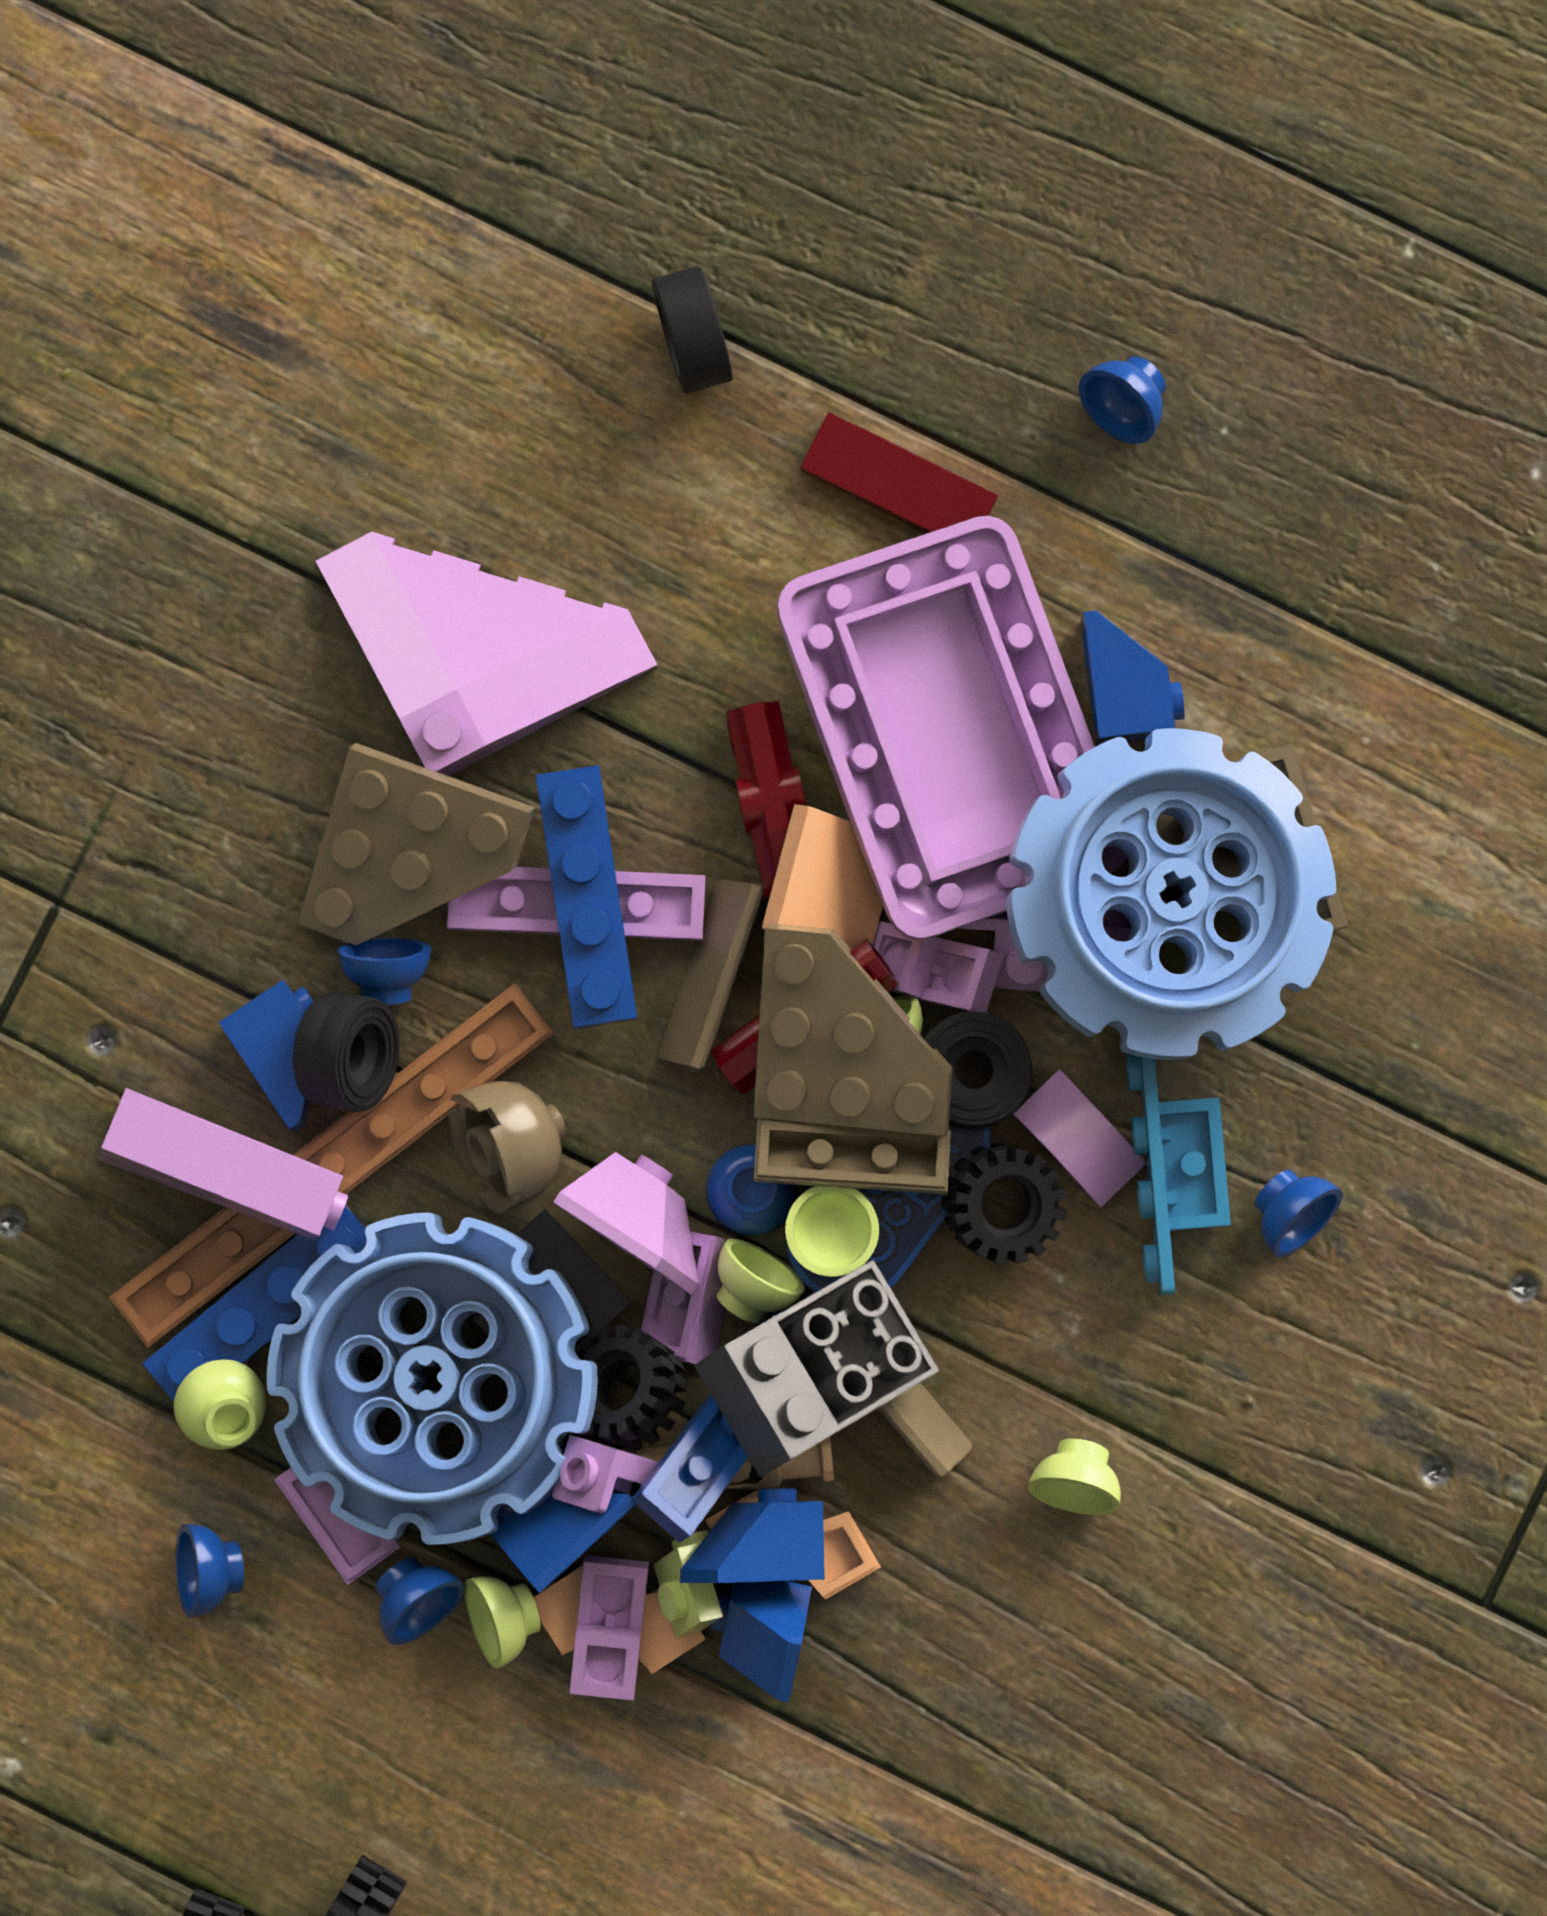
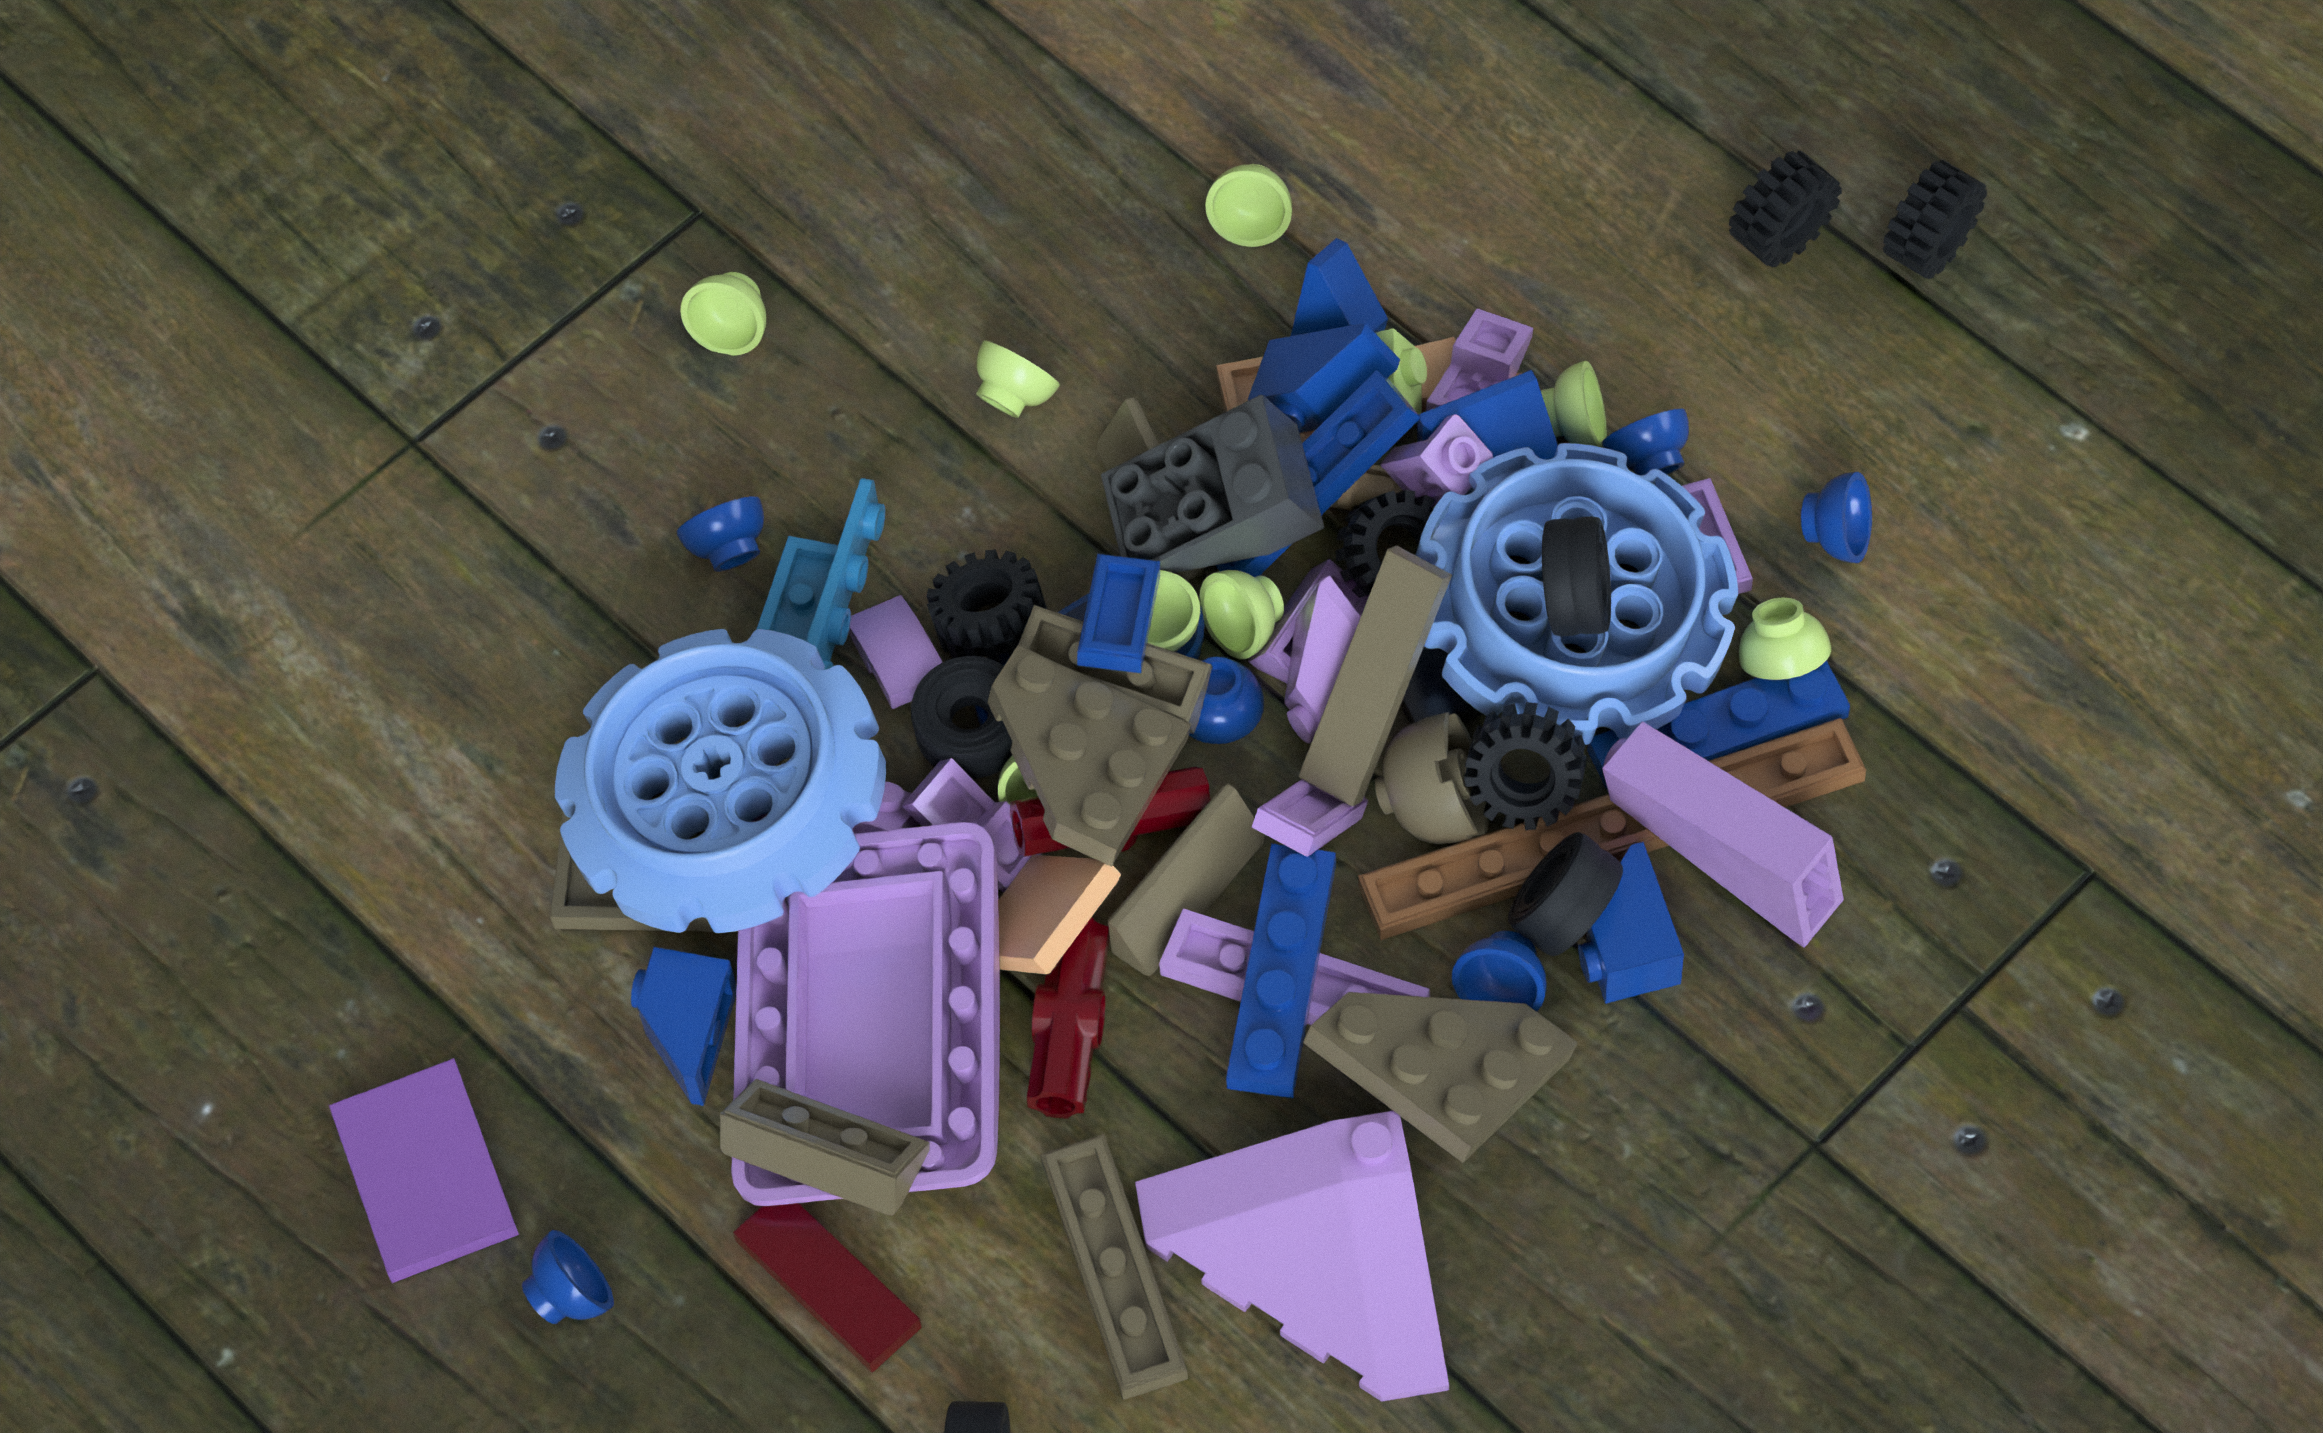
camera: 155 degrees left, 25 degrees down
none -> medium lavender tile [329,1058,519,1283]
none -> yellowish green piece [680,272,766,356]
none -> dark tan slope [720,1079,930,1216]
none -> dark tan tile [1040,1134,1188,1400]
none -> blue tile [1077,554,1160,673]
none -> yellowish green piece [1205,164,1292,247]
none -> lavender tile [1252,779,1368,857]
none -> dark tan tile [1298,546,1452,807]
none -> black tyre [1464,702,1586,830]
none -> black tyre [1542,516,1611,636]

